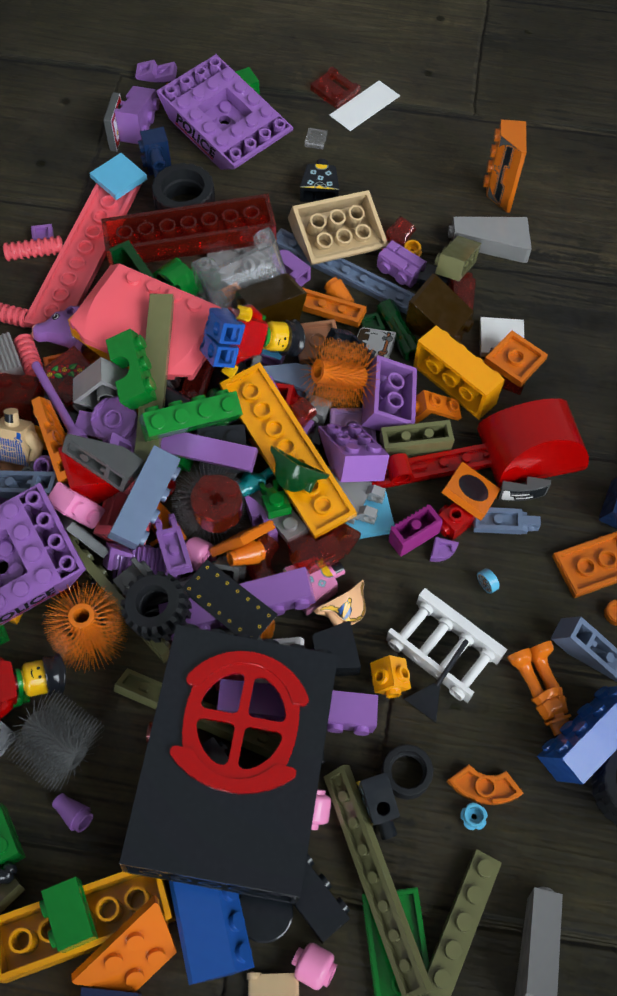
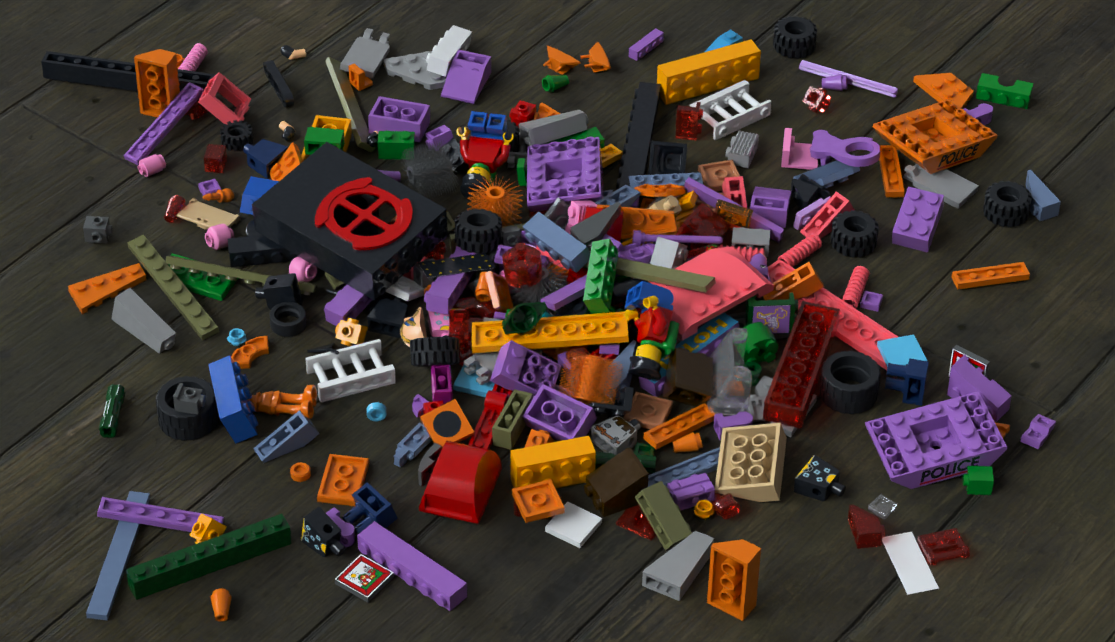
camera: 120 degrees right, 20 degrees down
green arch [106,329,157,410] -> none
none -> black tyre [410,337,460,367]
none -> orange slope [763,262,824,300]
none -> clear red slope [848,505,885,549]

